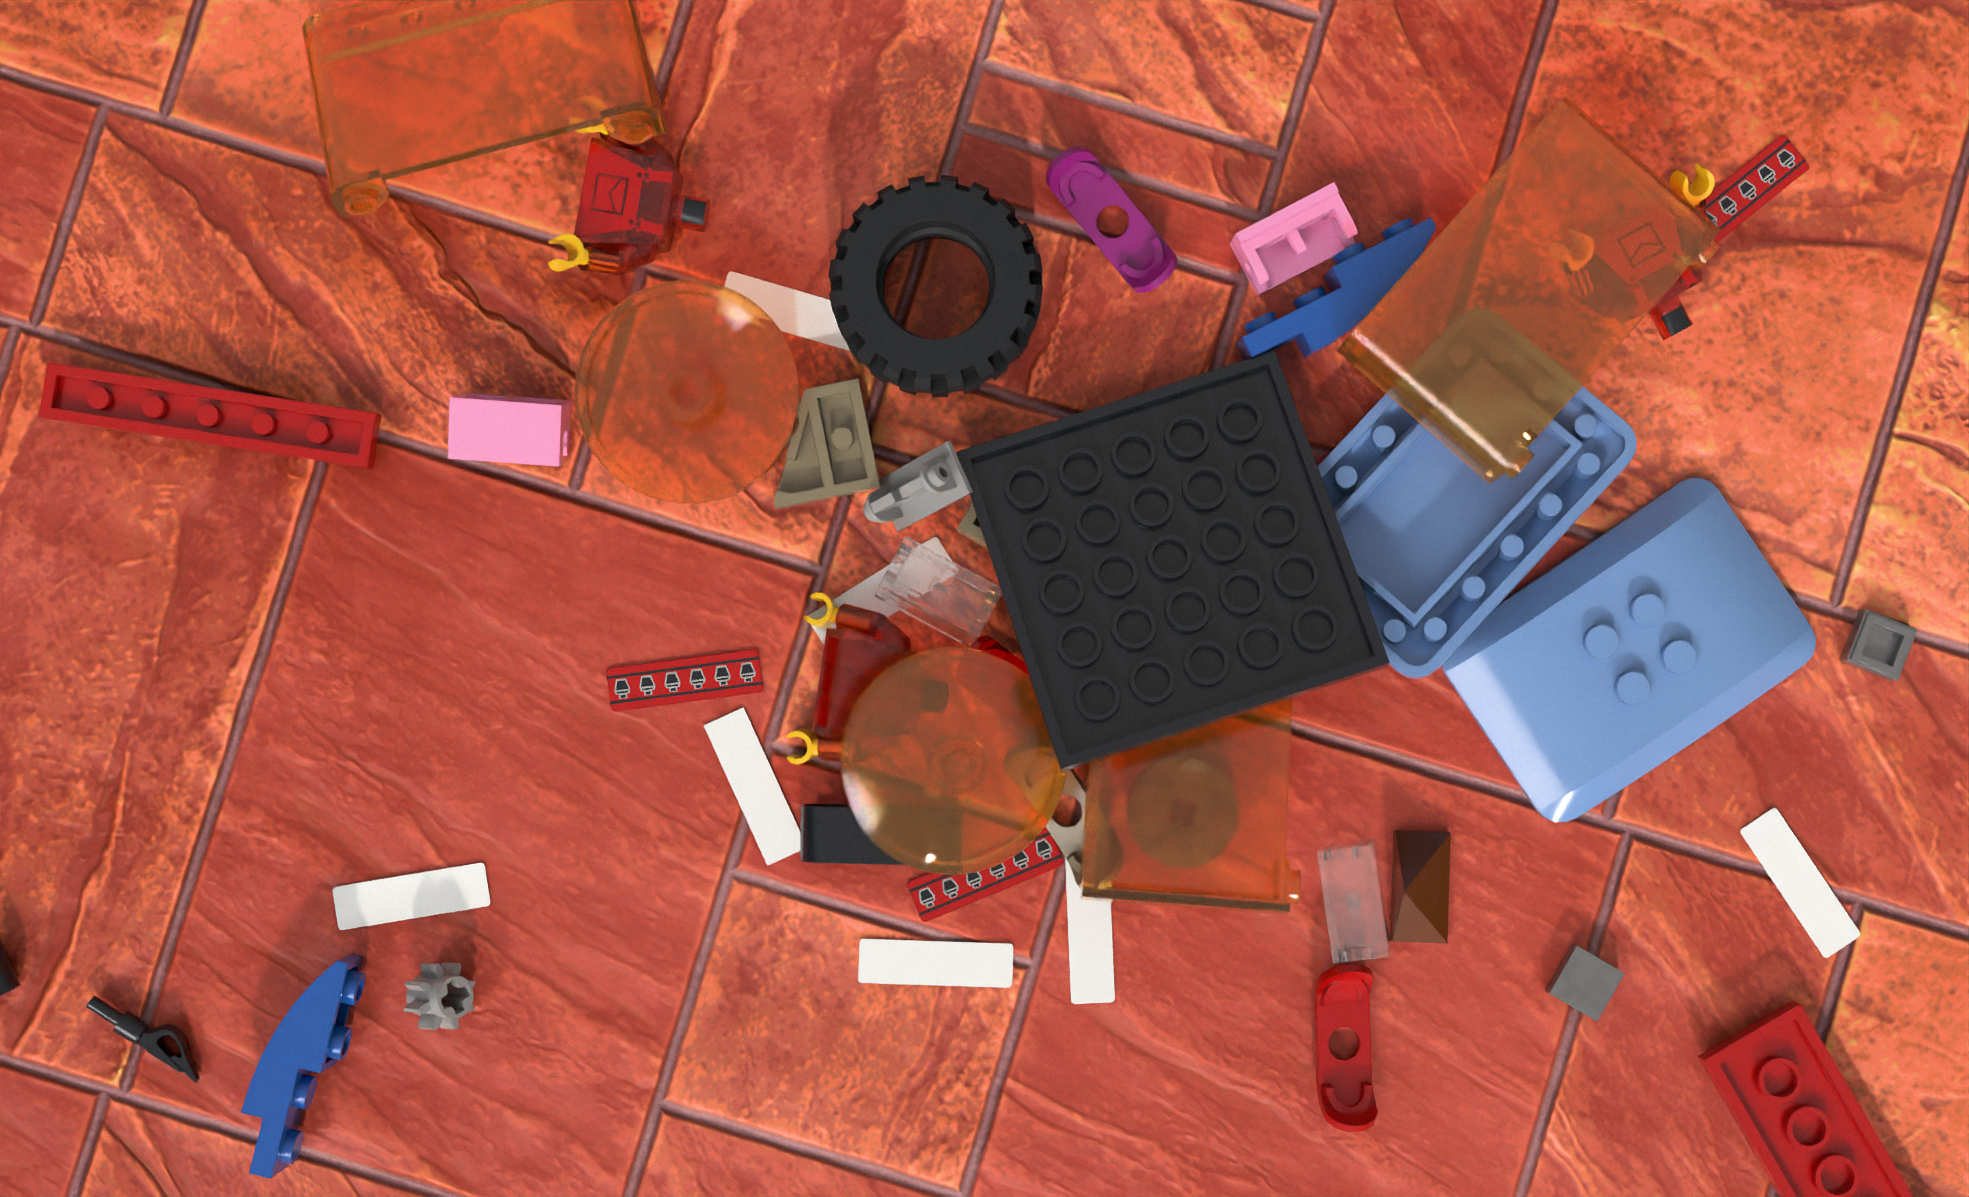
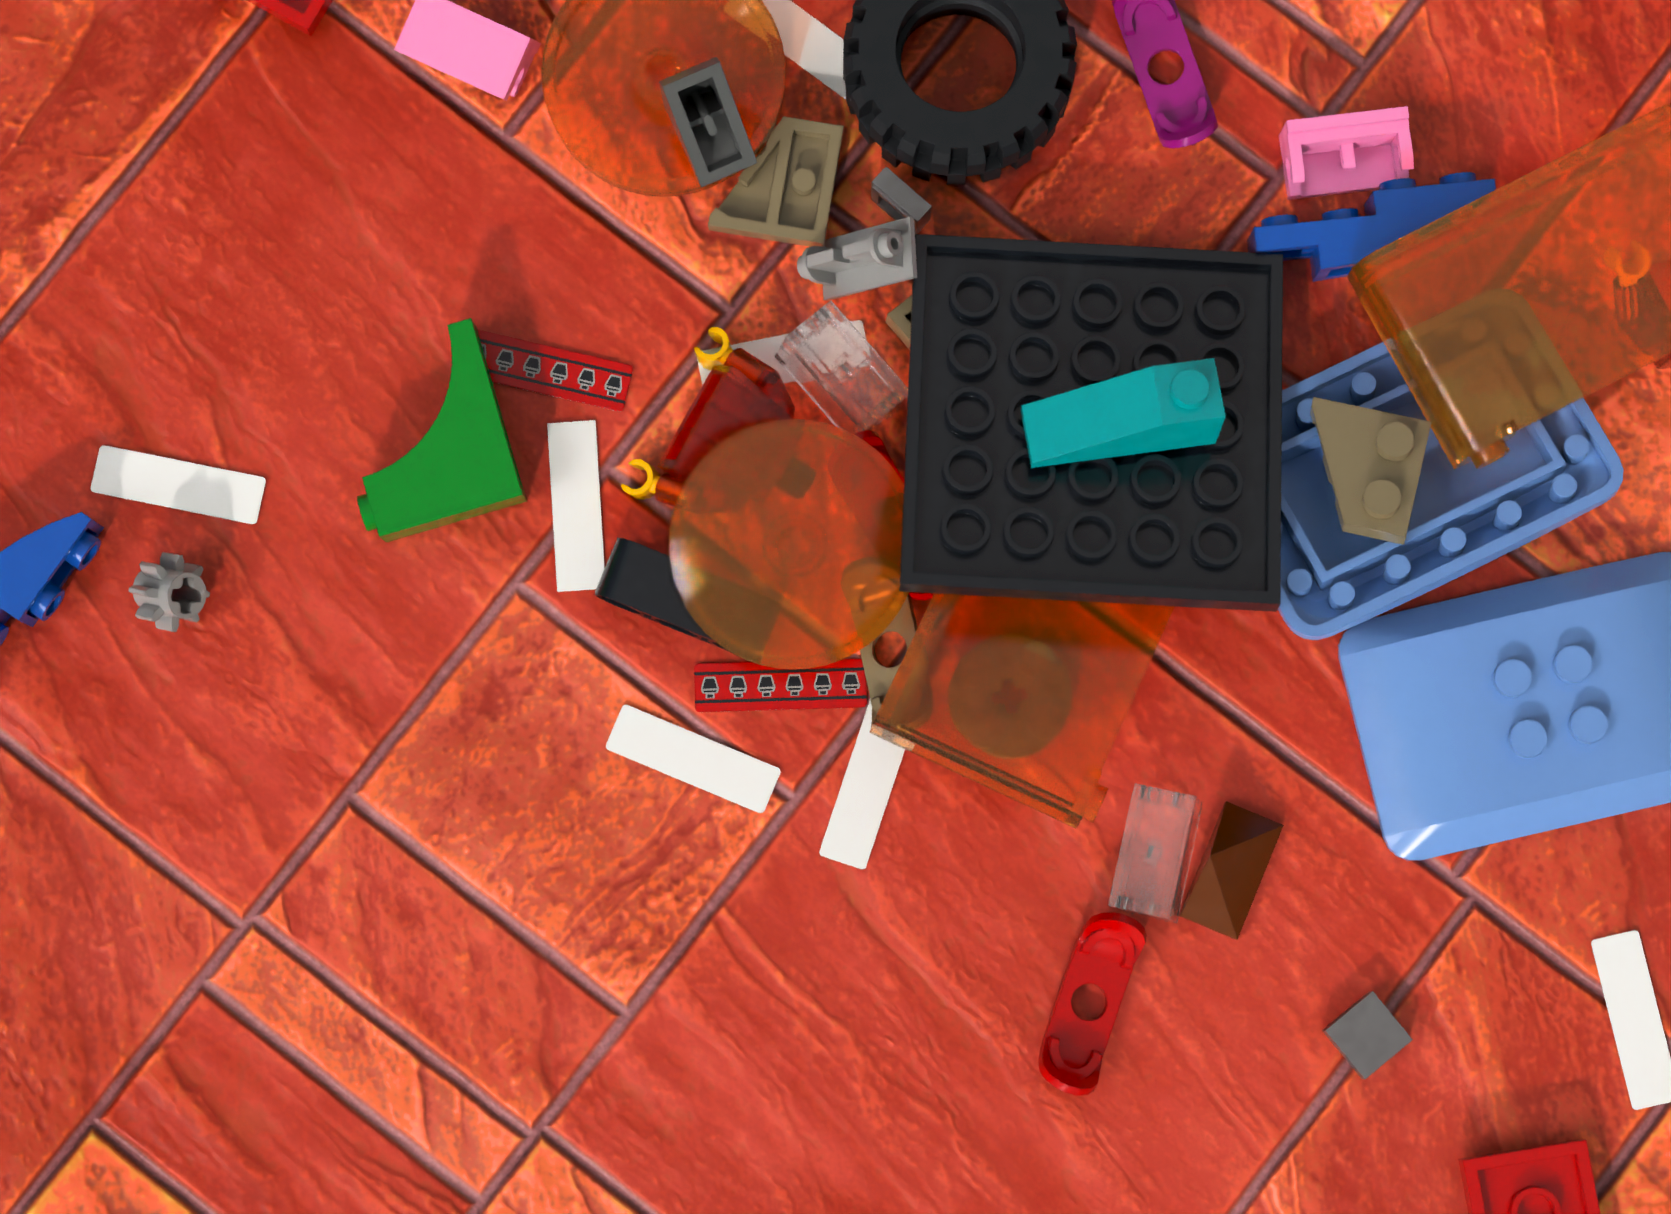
camera: 25 degrees right, 5 degrees down
none -> green arch [357,318,527,543]
none -> dark grey slope [659,56,757,187]
none -> flat silver tile [871,167,932,234]
none -> teal slope [1021,358,1226,468]
none -> dark tan wing [1310,397,1432,545]

